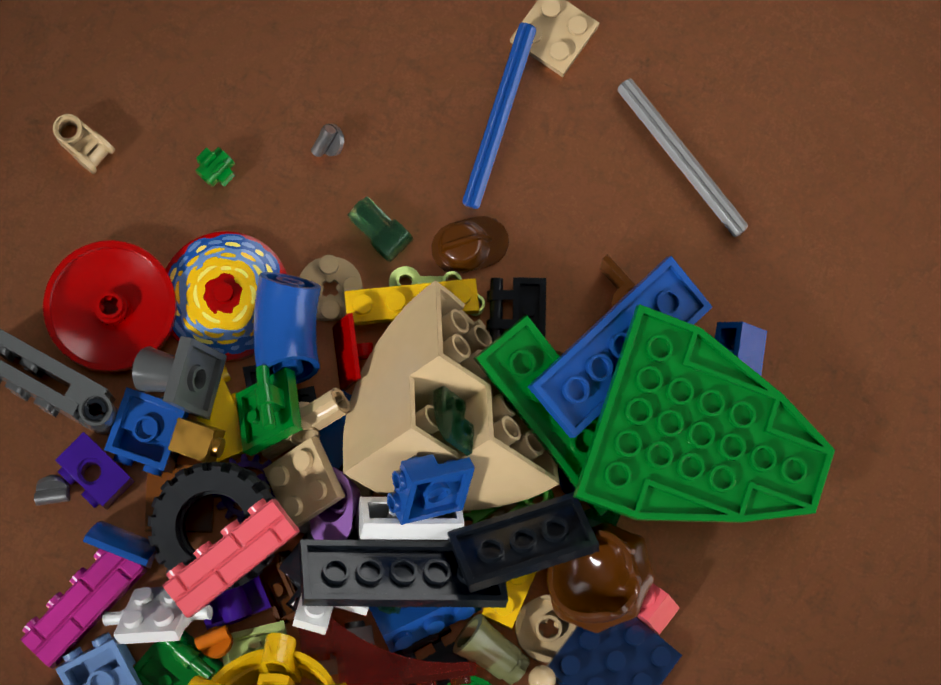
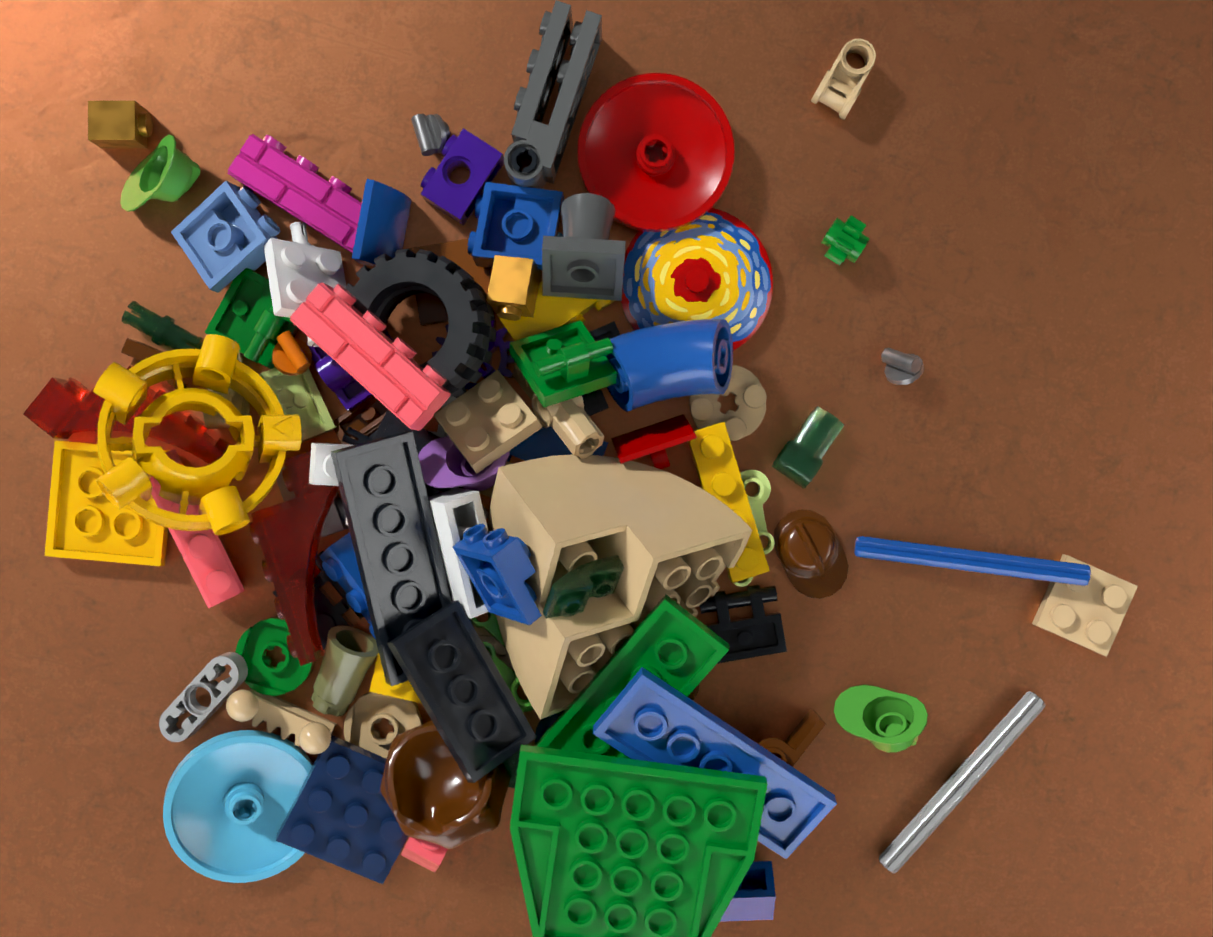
camera: 80 degrees right, 10 degrees up
none -> bright green piece [834,685,928,753]

